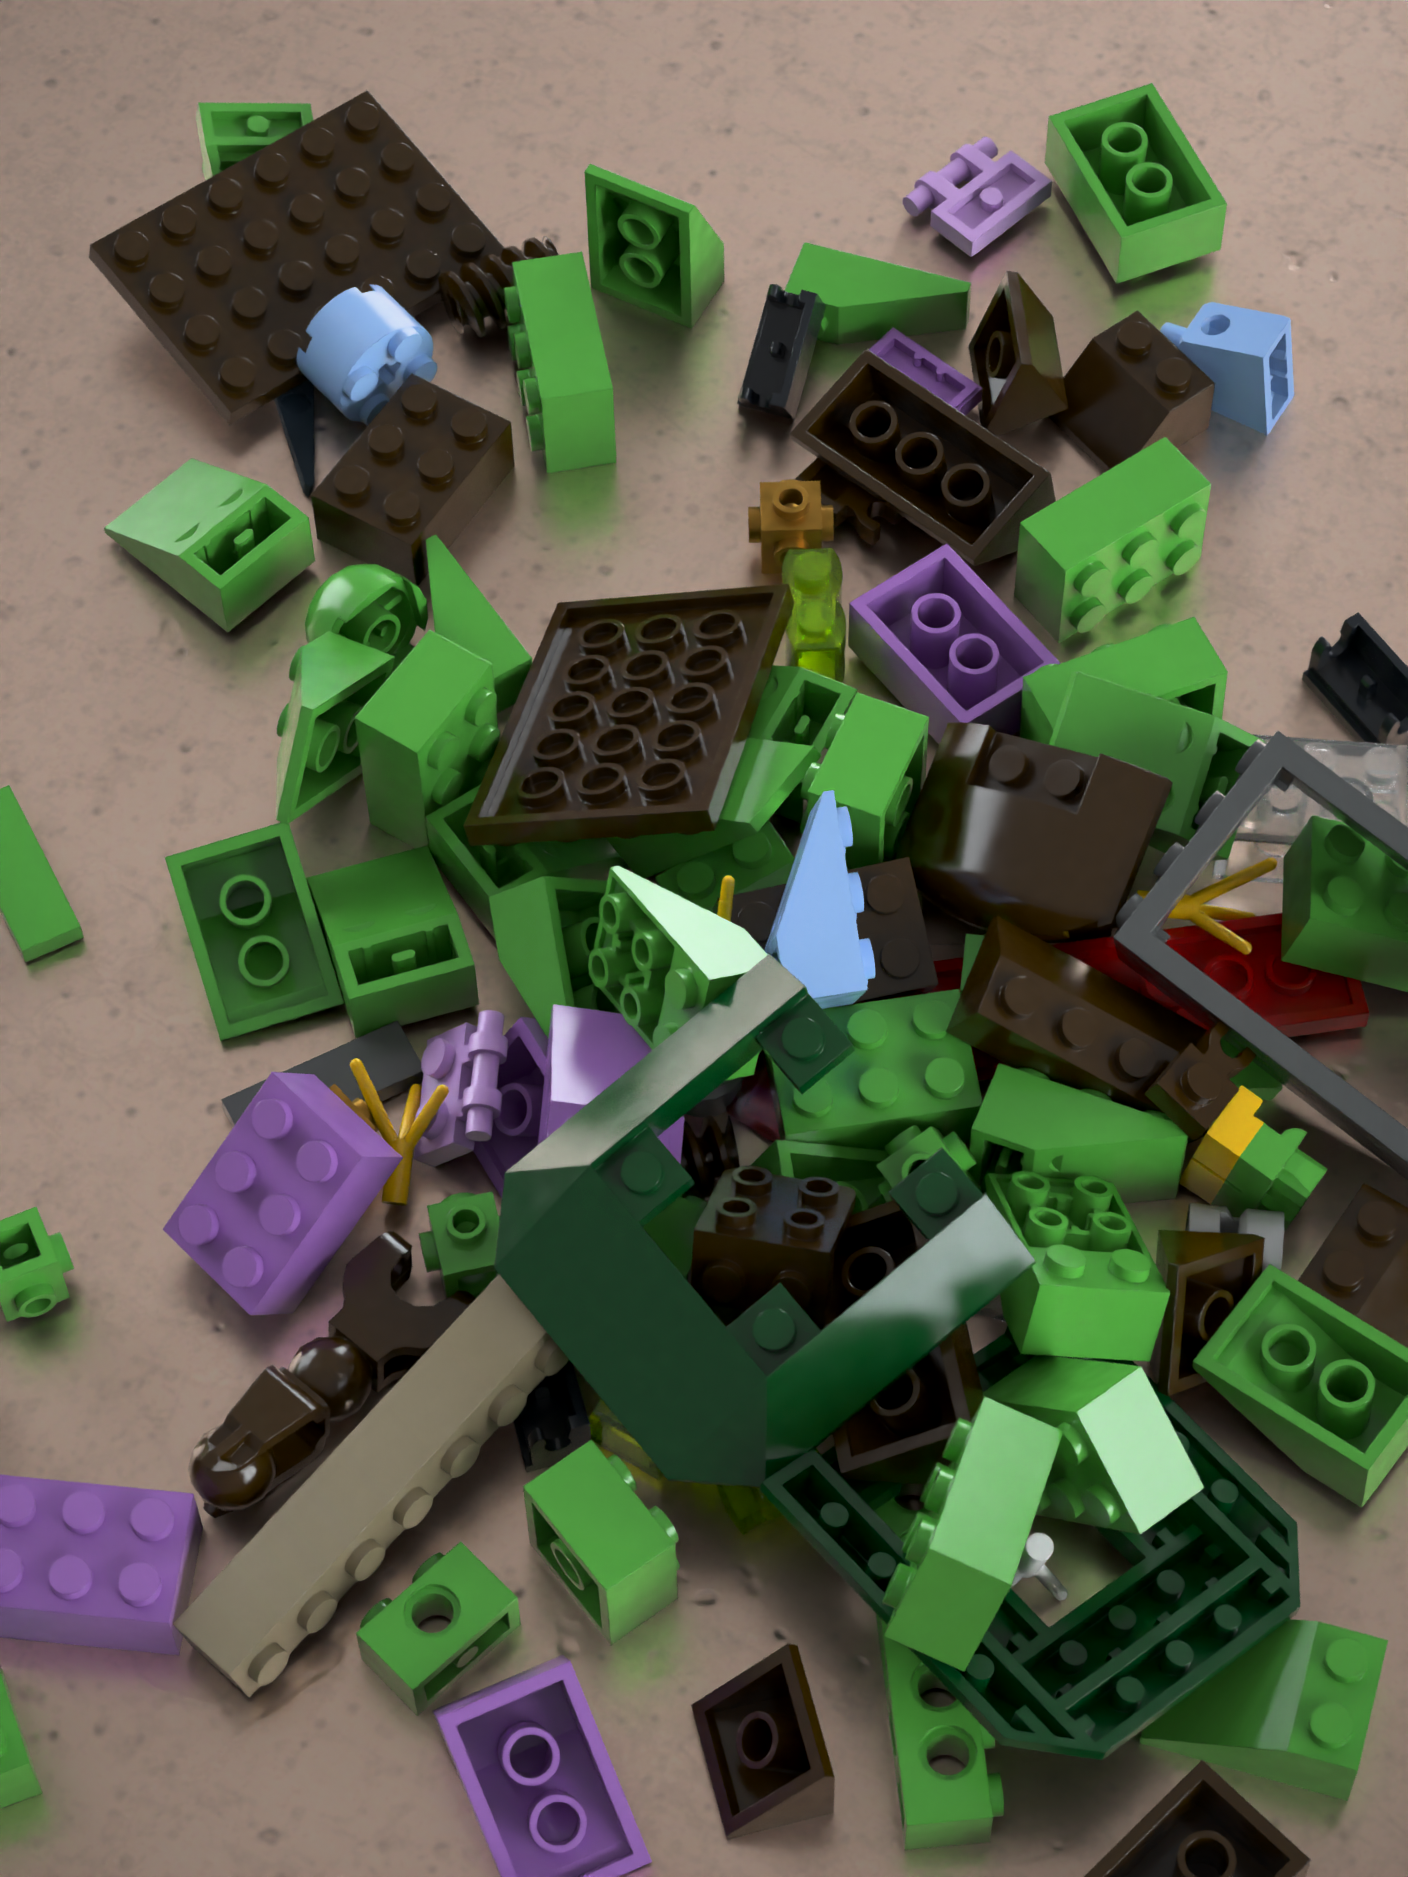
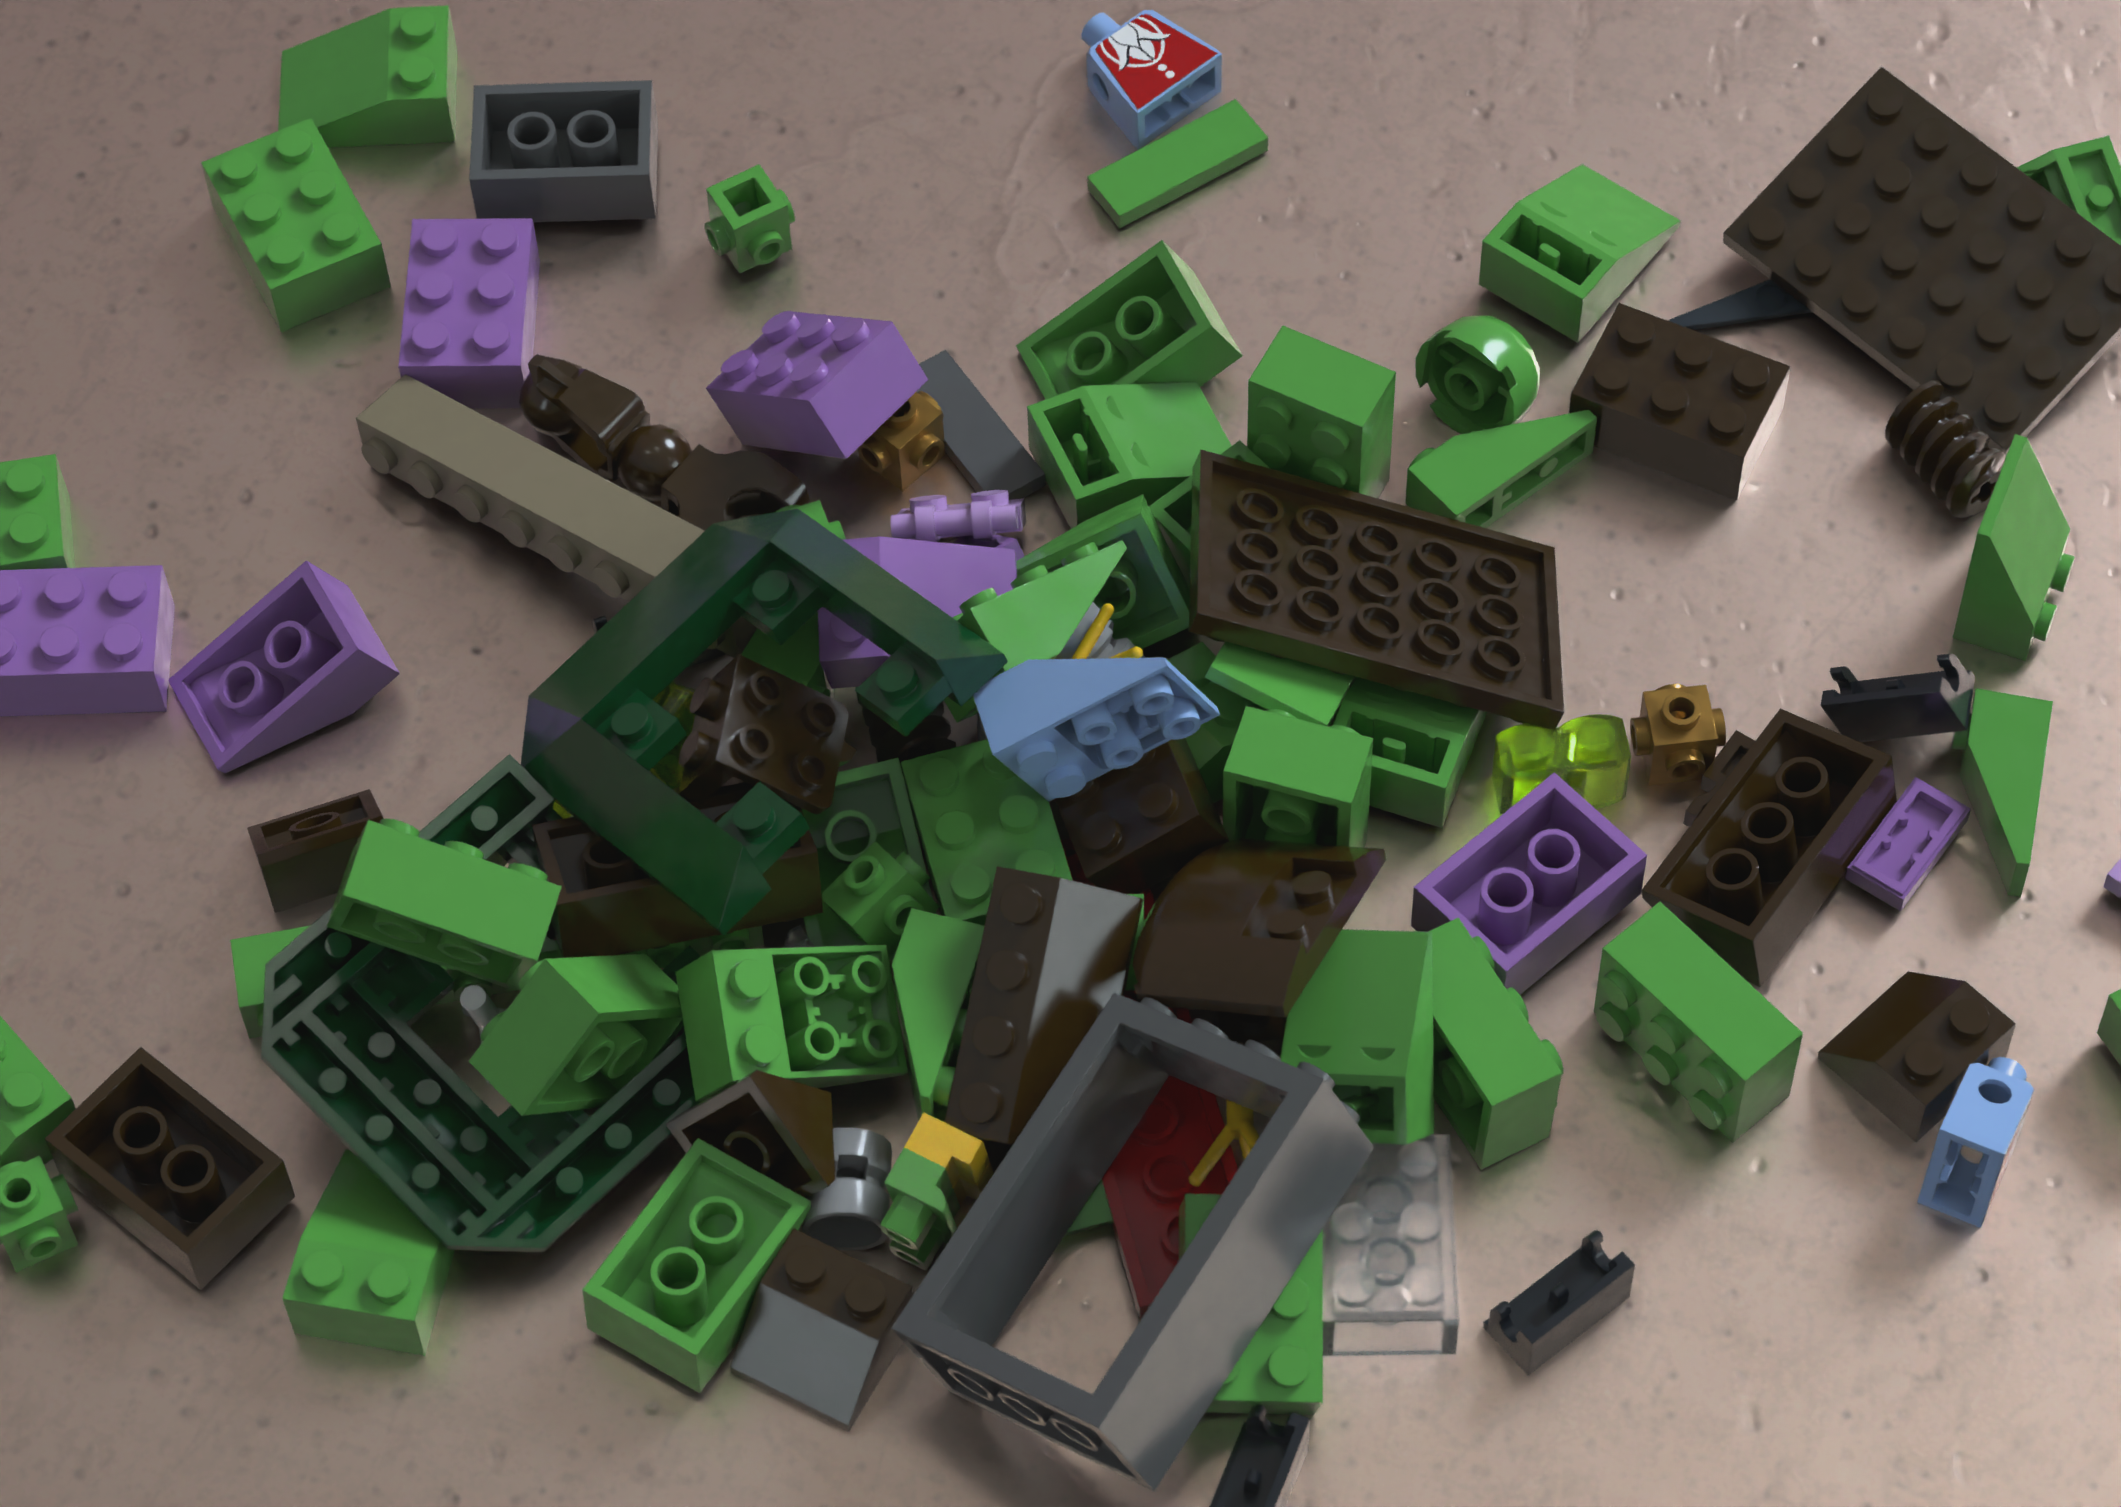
camera: 85 degrees right, 0 degrees up
bright green slope [276,631,395,825] -> none
light blue brick [297,285,438,426] -> none
yellow plant [350,1058,449,1206] -> none
bright green brick [356,1541,521,1716] -> none
bright green brick [504,252,617,474] -> none
bright green brick [523,1439,680,1645] -> none
dark brown slope [968,271,1068,436] -> none
dark brown plate [1145,1021,1257,1140] -> none

